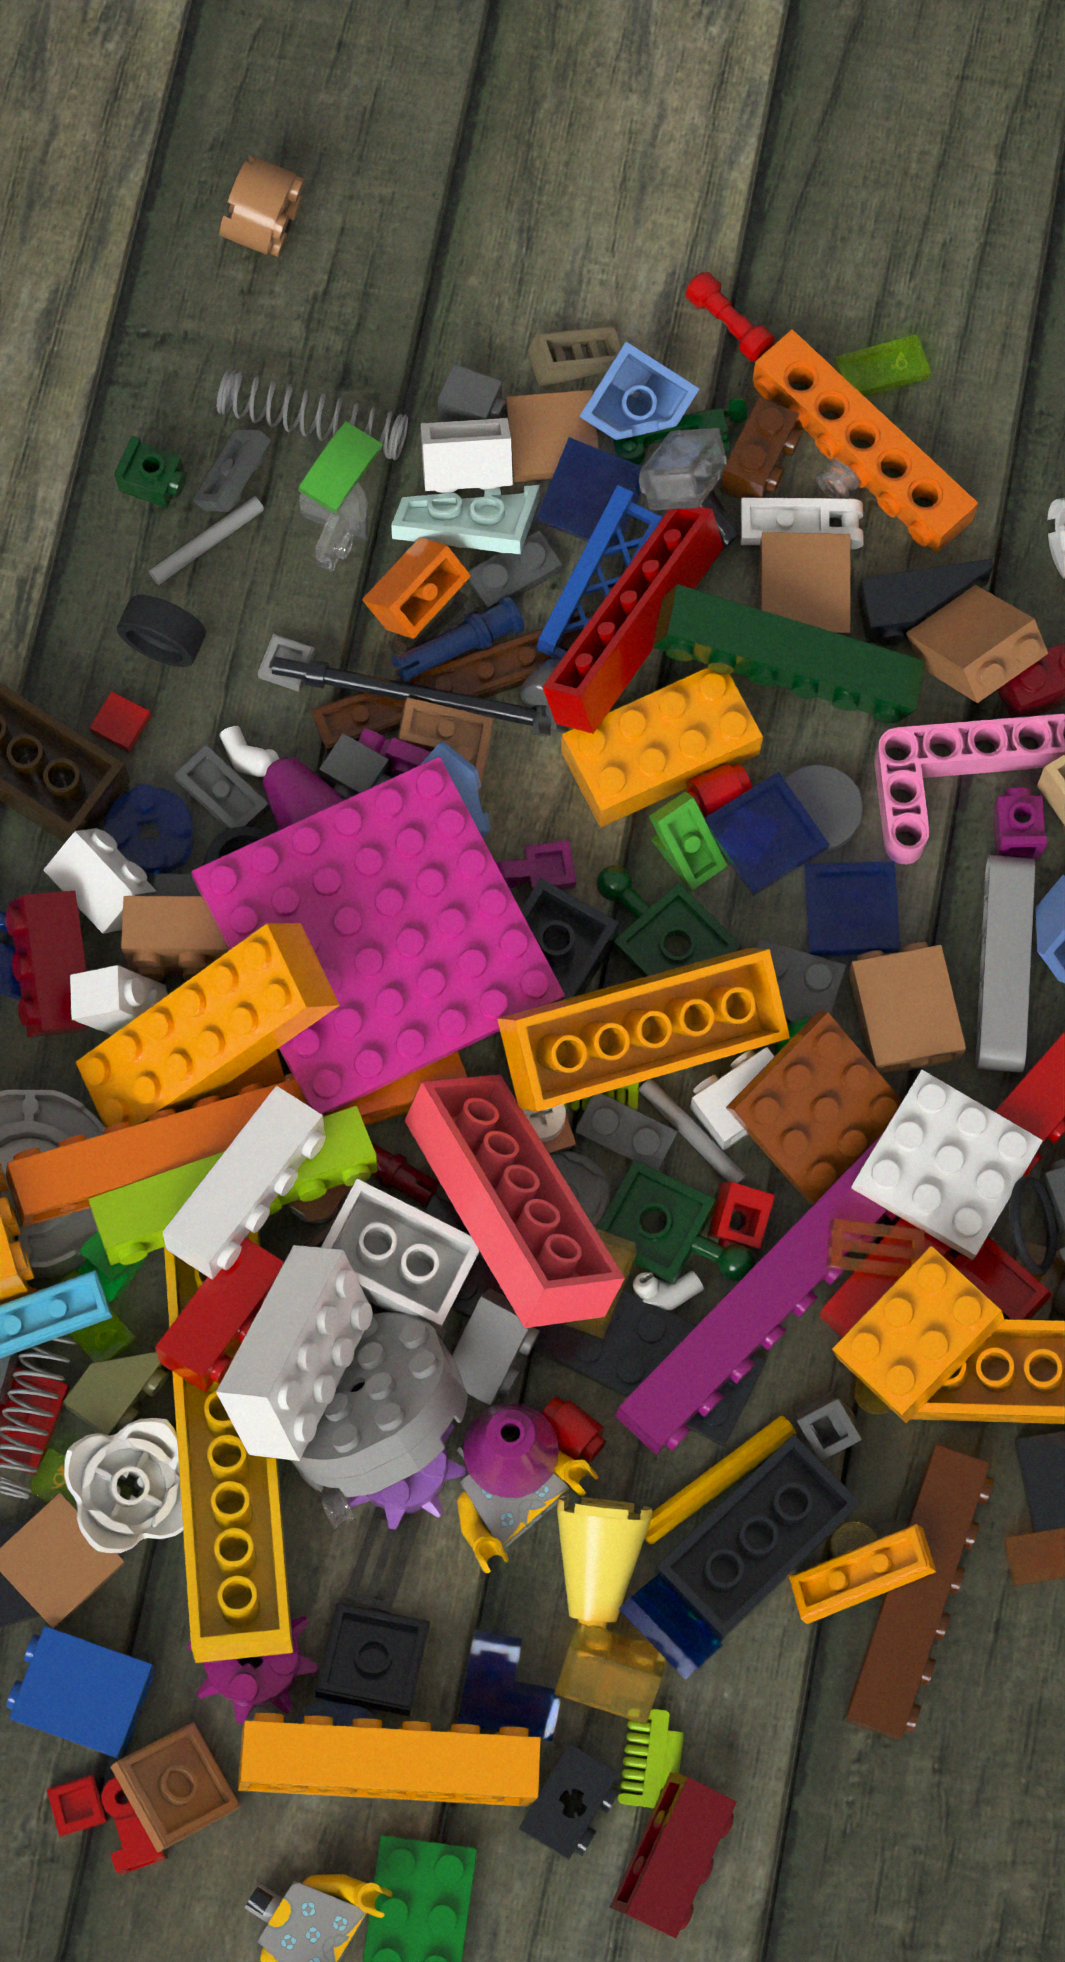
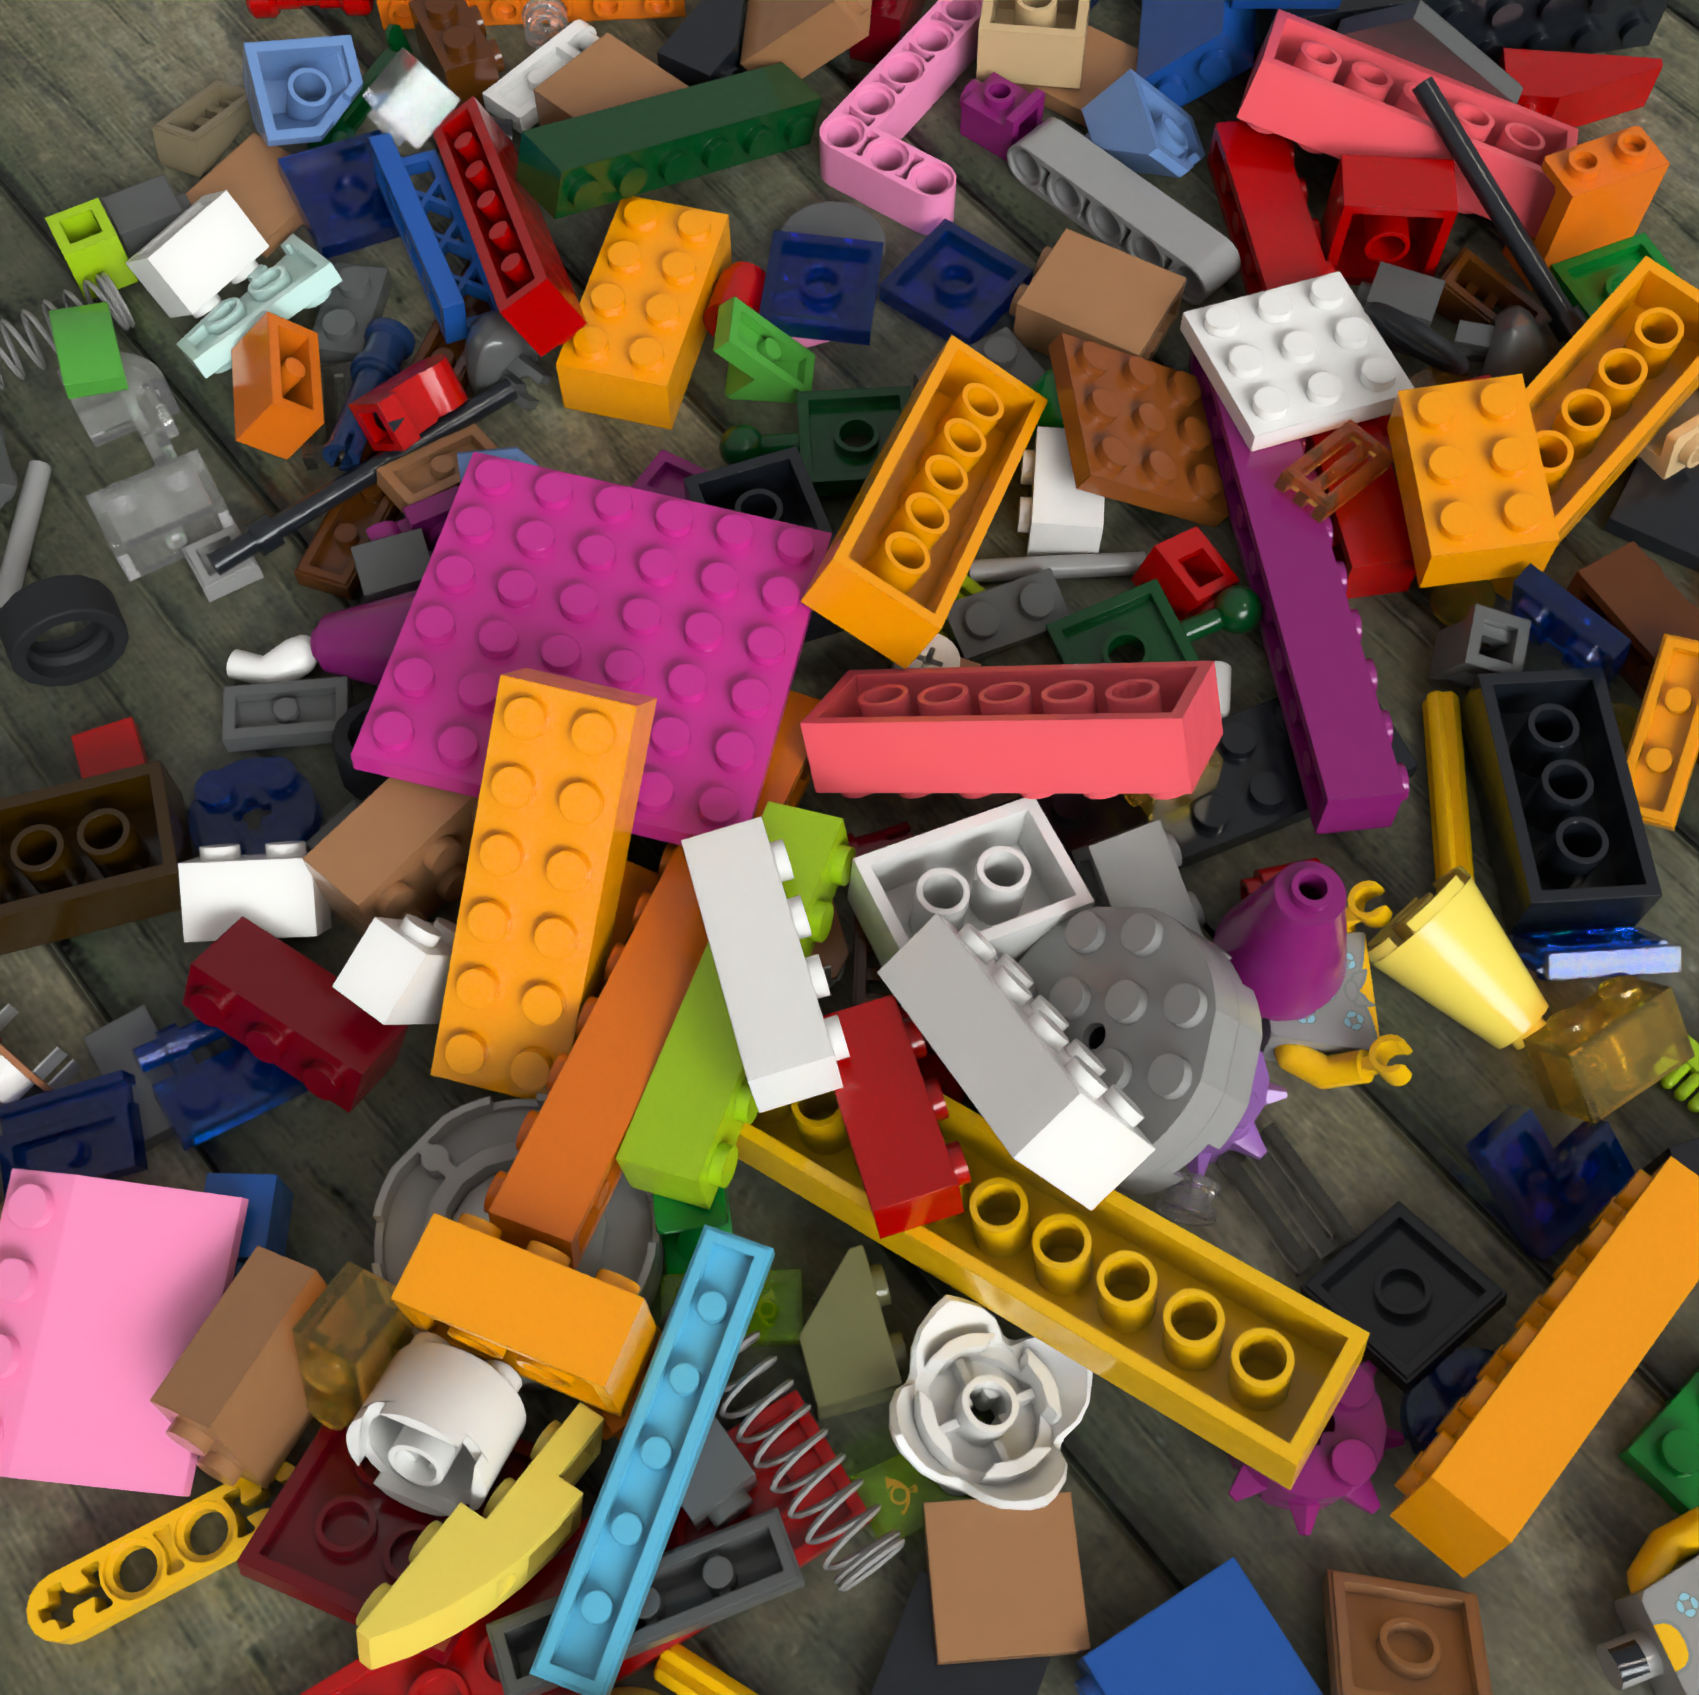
camera: 50 degrees left, 10 degrees down
none -> lime brick [45,198,138,302]
none -> clear brick [85,449,235,581]
none -> red leg [348,354,468,451]
none -> clear blue plate [1511,563,1632,686]

